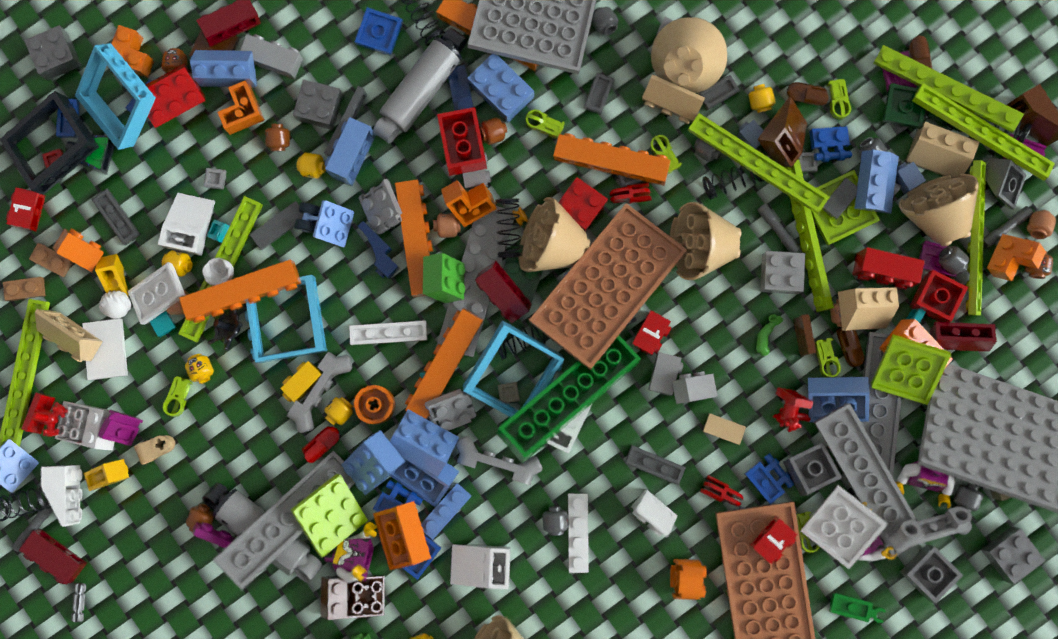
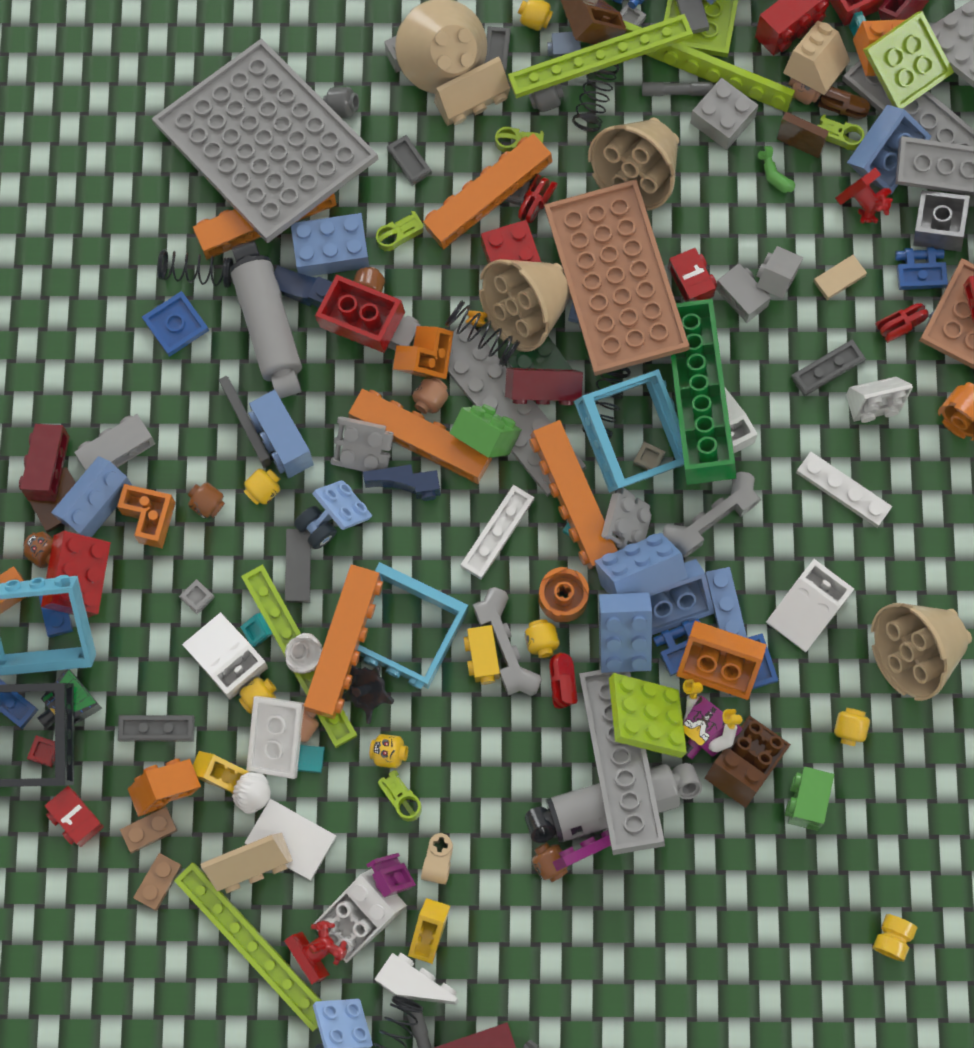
camera: 55 degrees left, 10 degrees down
flat silver brick [293,79,343,130] -> none
dark grey head [542,506,568,536] -> none

